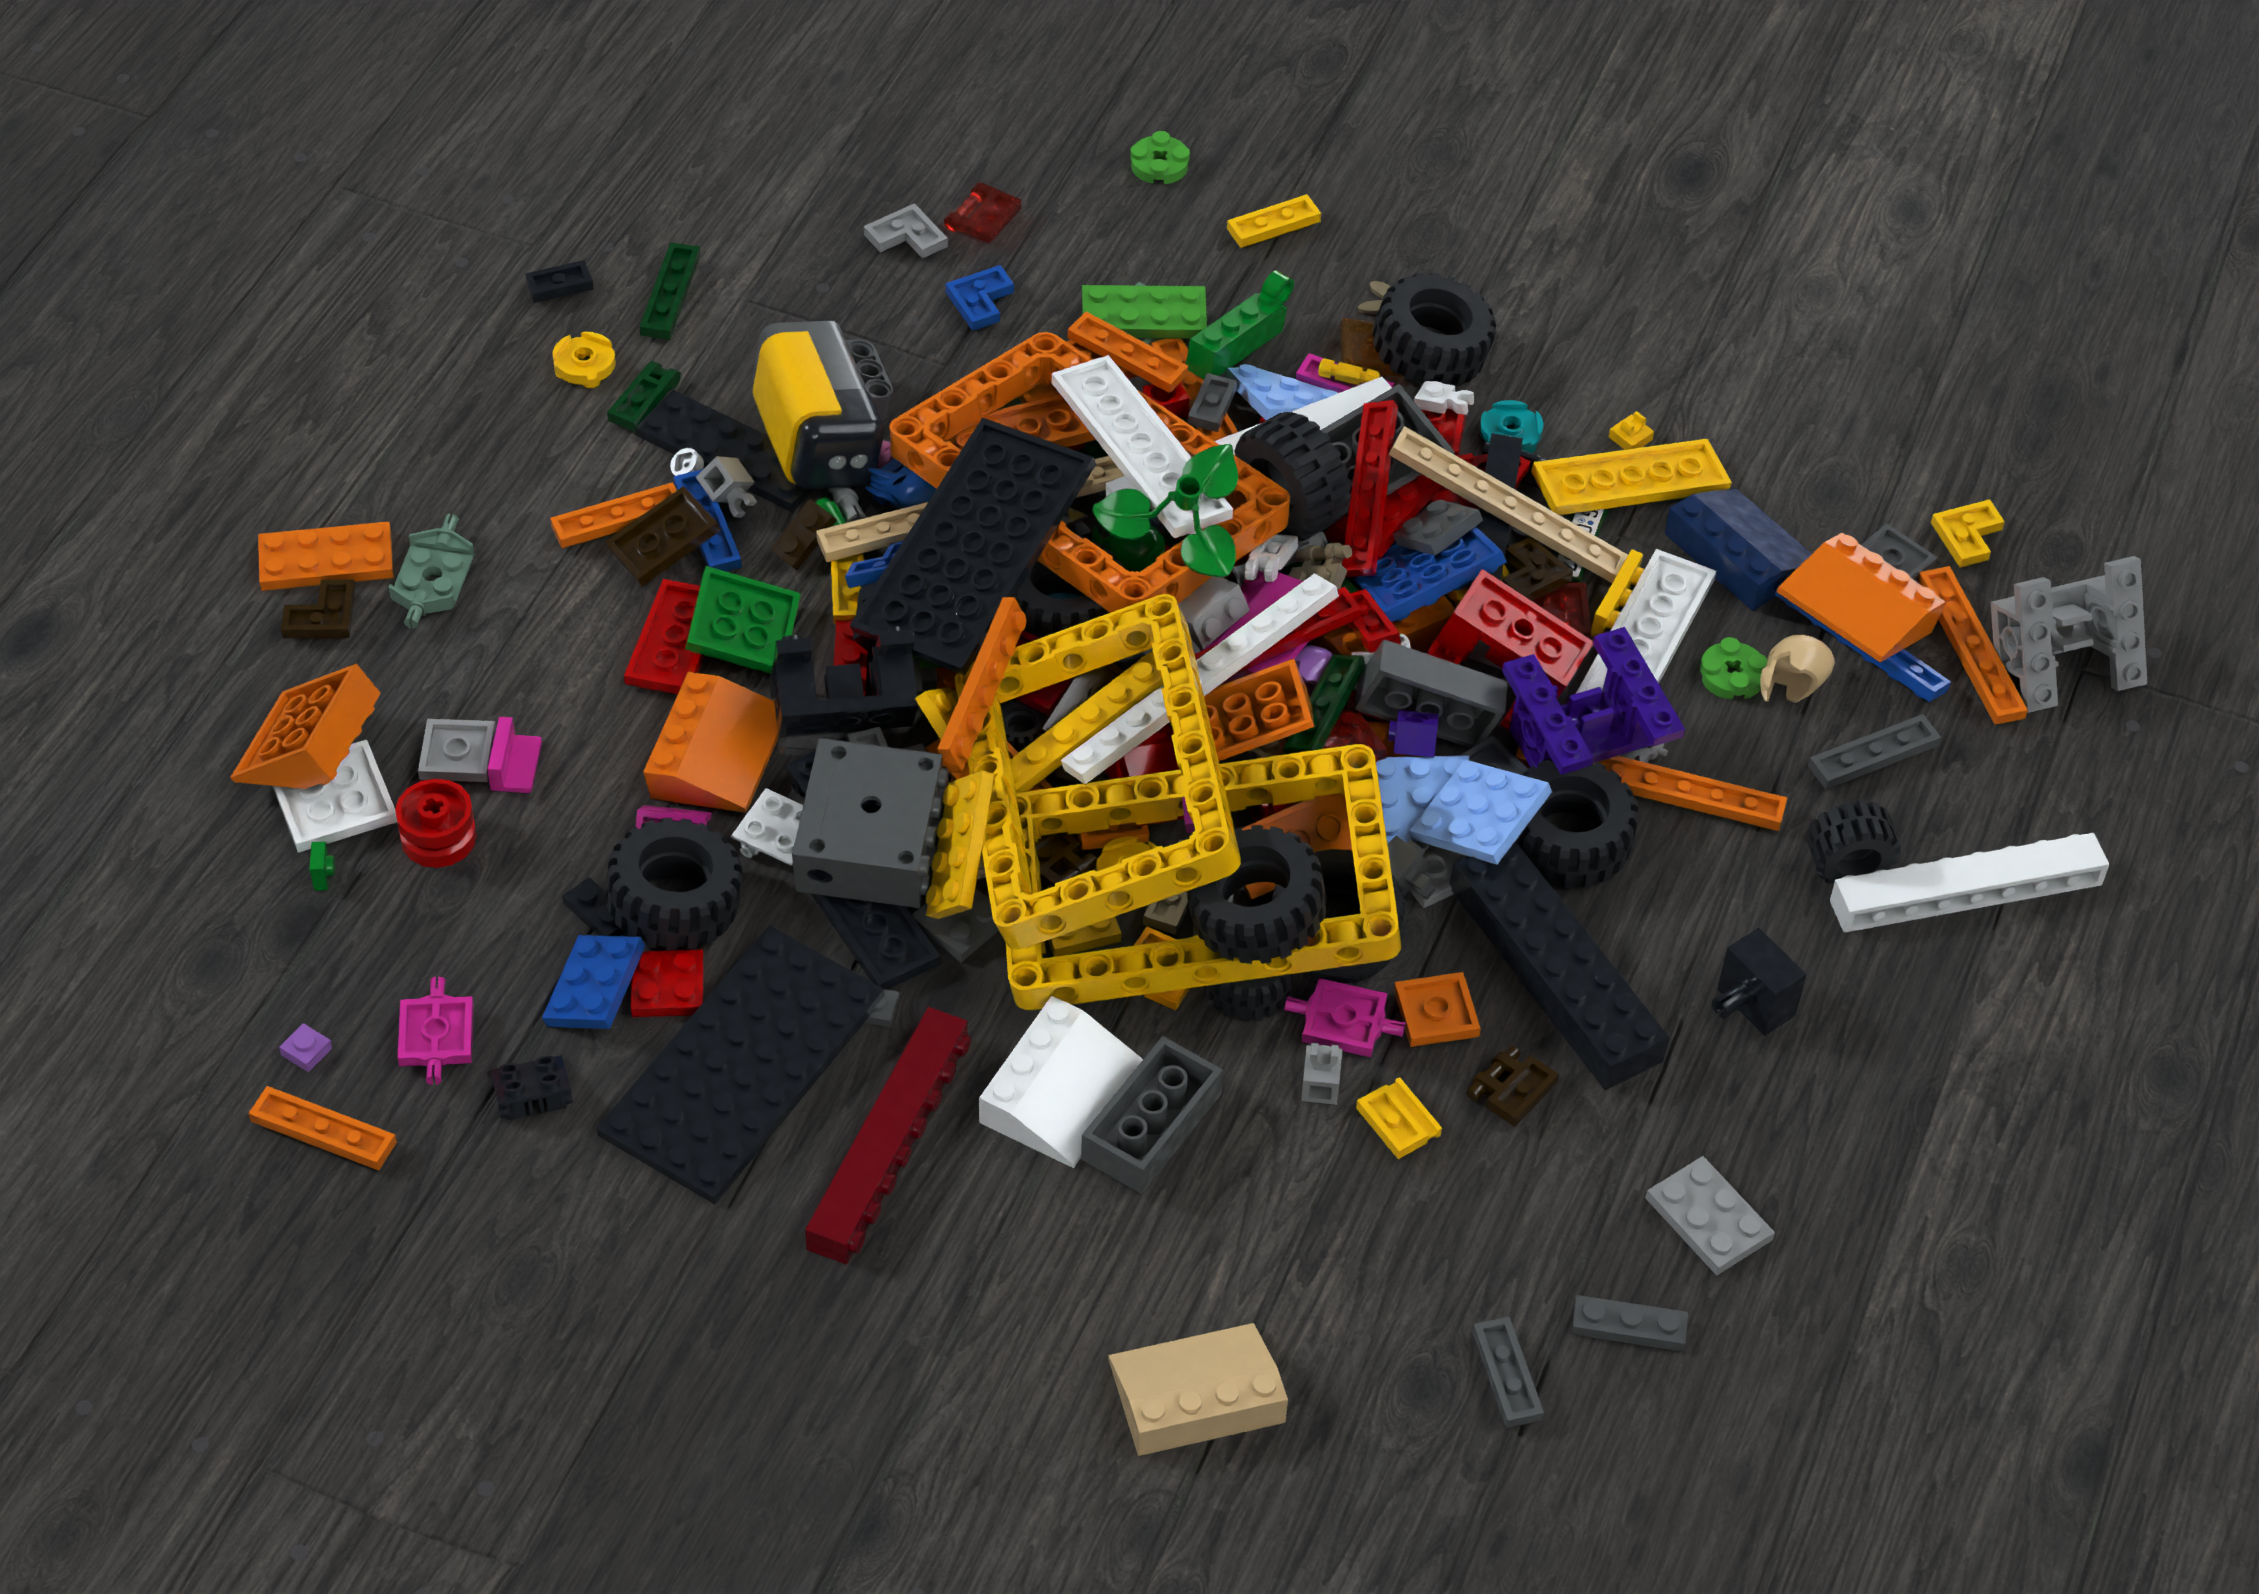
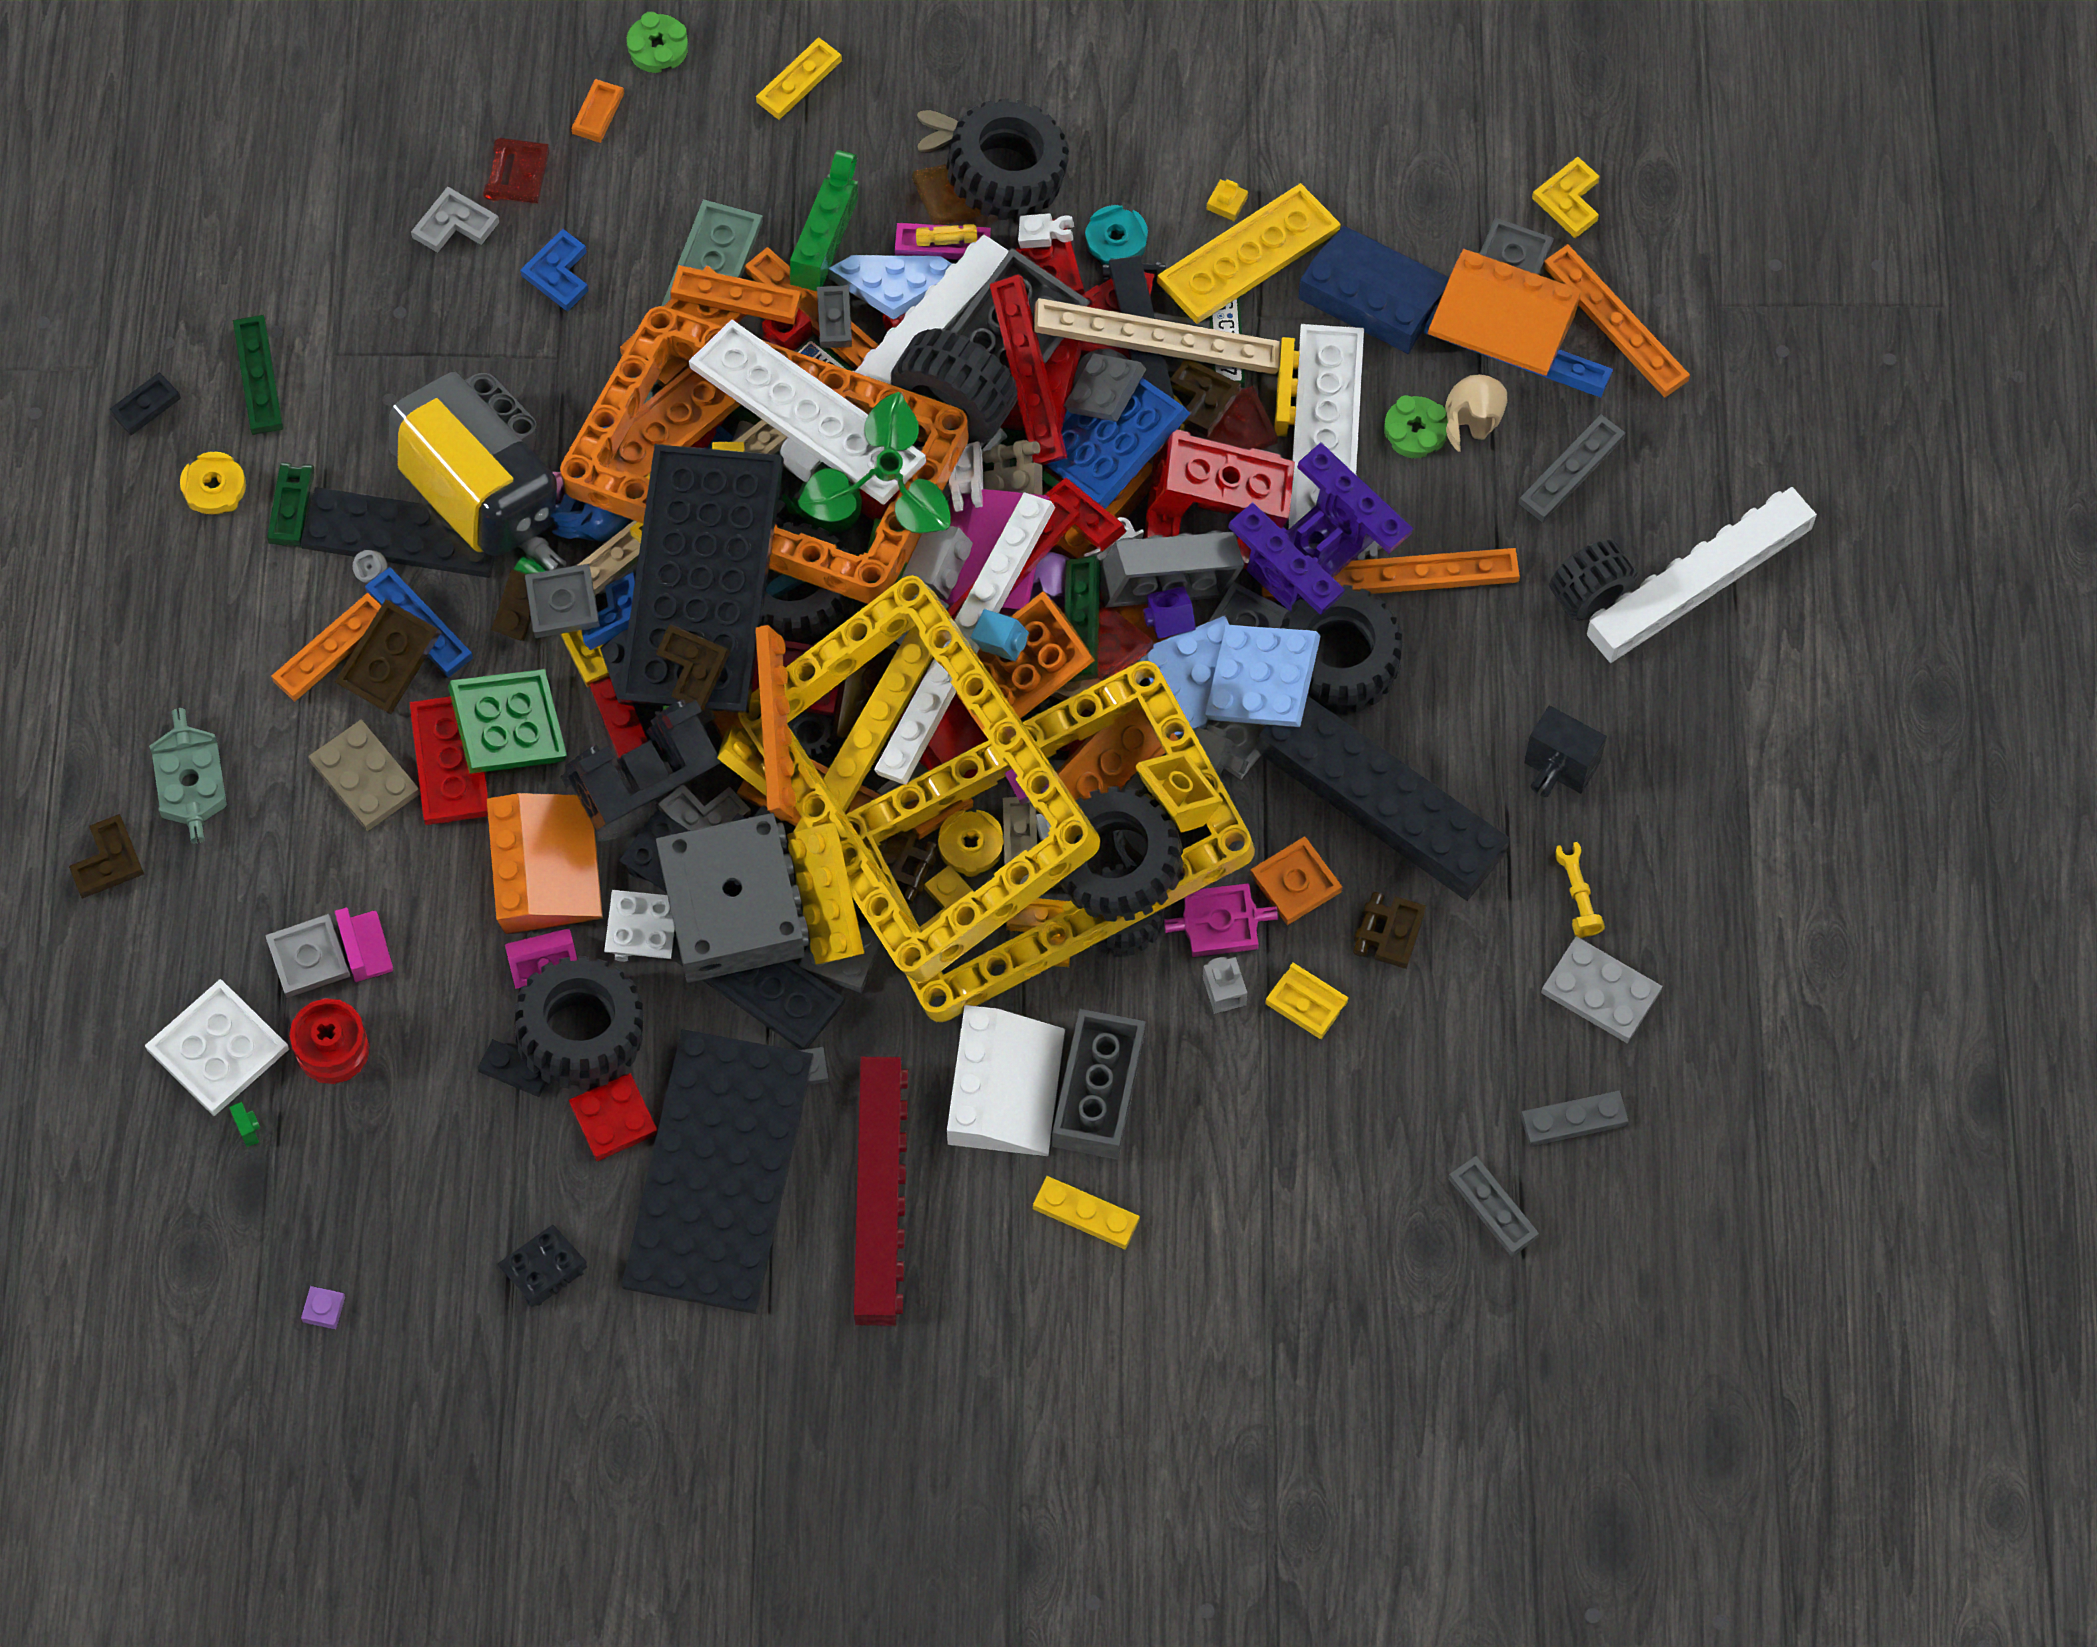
camera: 20 degrees left, 15 degrees up
orange slope [230,663,381,789] -> none
orange plate [248,1086,397,1171] -> none
orange plate [258,522,394,591] -> none
dark pink plate [398,977,474,1085] -> none
blue plate [542,935,645,1029] -> none
light grey brick [696,456,757,518] -> none
bright green plate [1082,285,1207,339] -> none
tan slope [1108,1323,1288,1456] -> none
light grey piece [1991,556,2147,713] -> none
none -> dark tan plate [308,719,420,831]
none -> dark grey plate [525,564,600,638]
none -> orange tile [571,79,624,143]
none -> dark brown plate [656,624,731,711]
none -> dark azure brick [970,609,1029,661]
none -> yellow plate [1033,1176,1140,1250]
none -> yellow slope [1136,750,1223,832]
none -> yellow piece [1555,842,1605,938]

